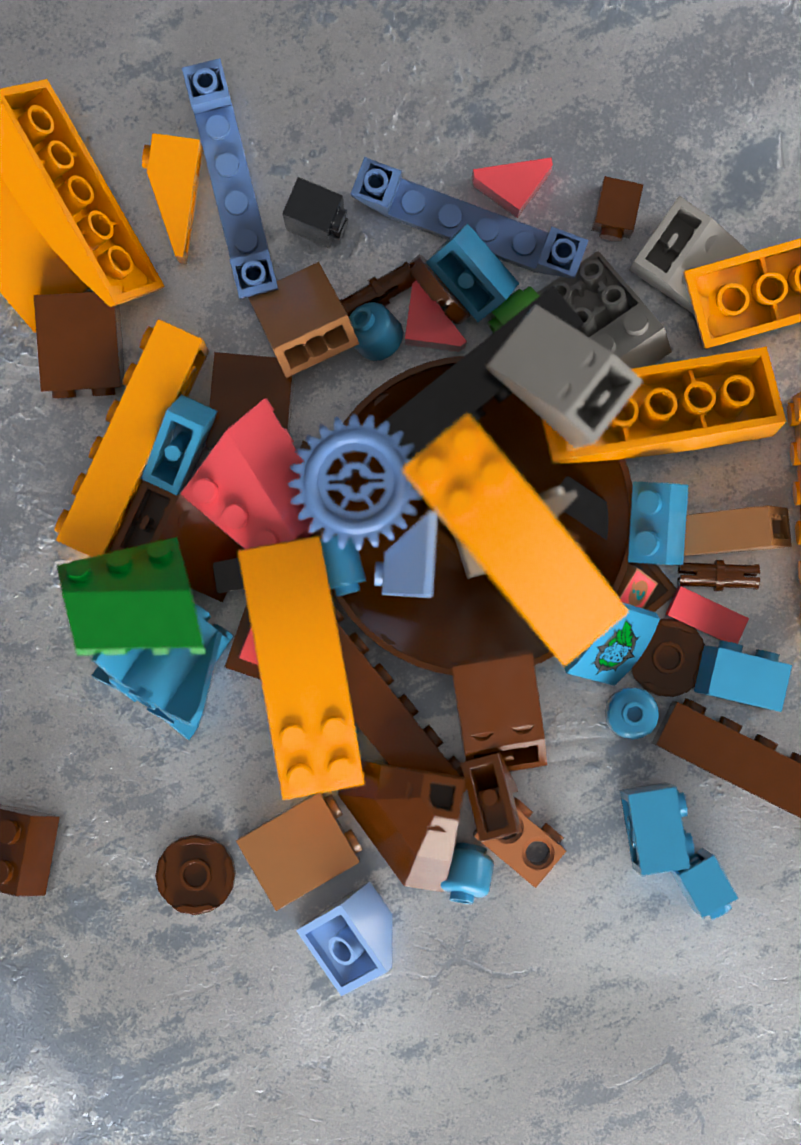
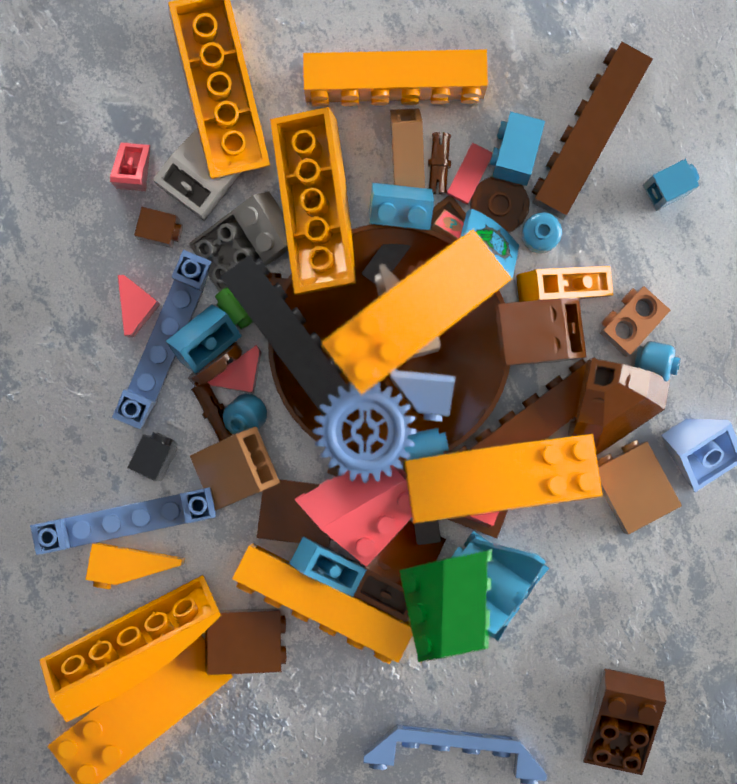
camera: 90 degrees left, 0 degrees up
reddish brown tile [155,834,236,915] -> none
reddish brown slope [460,753,522,842] -> none
light grey slope [485,304,643,448] -> none
dark azure brick [619,782,695,876] -> none
none -> coral slope [110,142,150,191]
none -> light orange slope [516,266,613,302]

